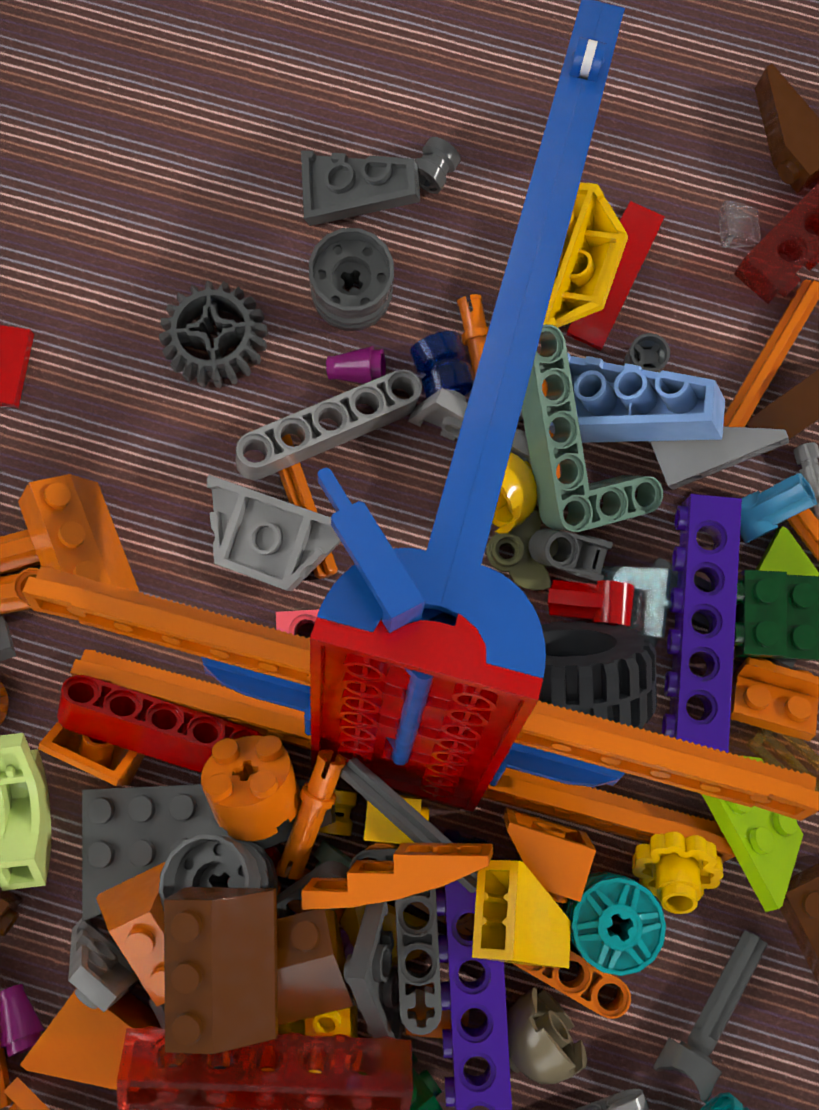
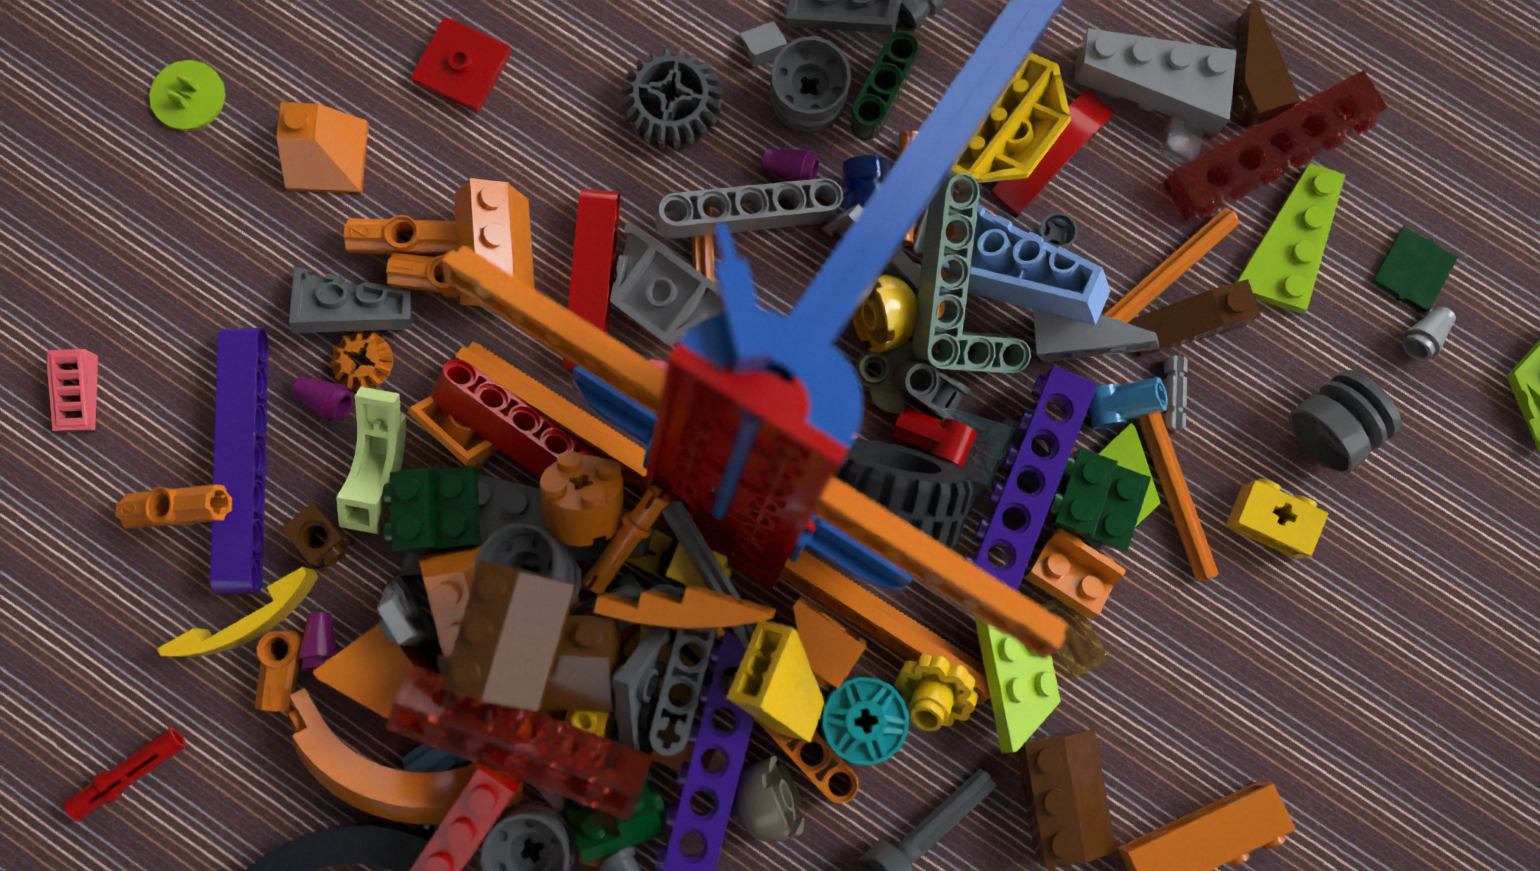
camera: 15 degrees right, 0 degrees up
none -> dark green plate [383,466,481,555]
none -> red beam [563,189,620,370]
none -> light grey slope [740,21,787,68]
none -> dark green beam [850,31,919,140]
none -> light grey wedge [1074,28,1237,137]

